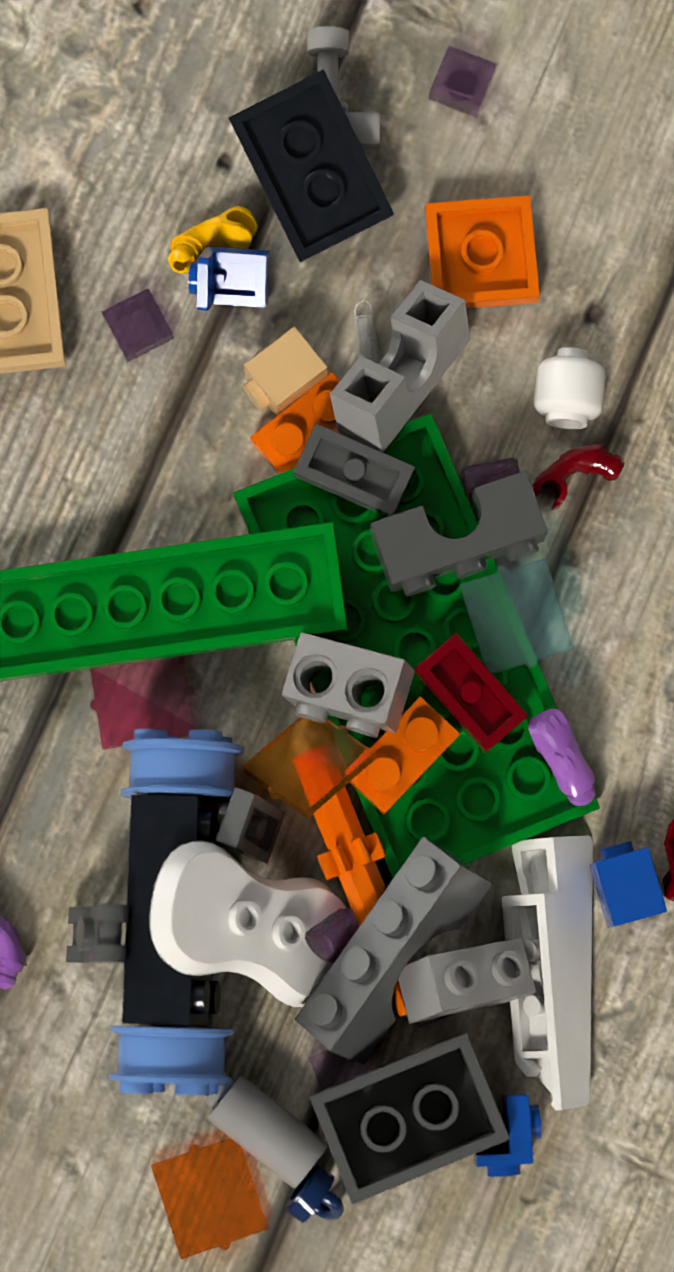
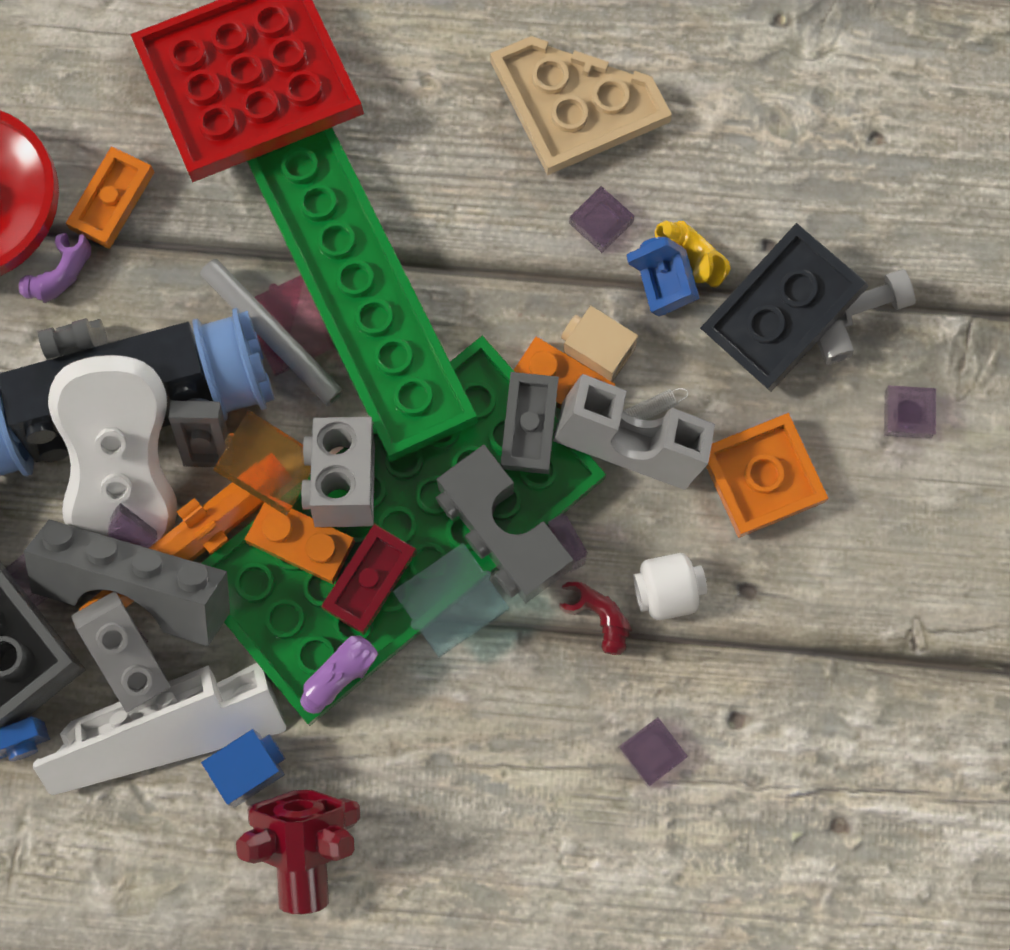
camera: 75 degrees right, 5 degrees down
none -> light grey piece [200,259,344,406]

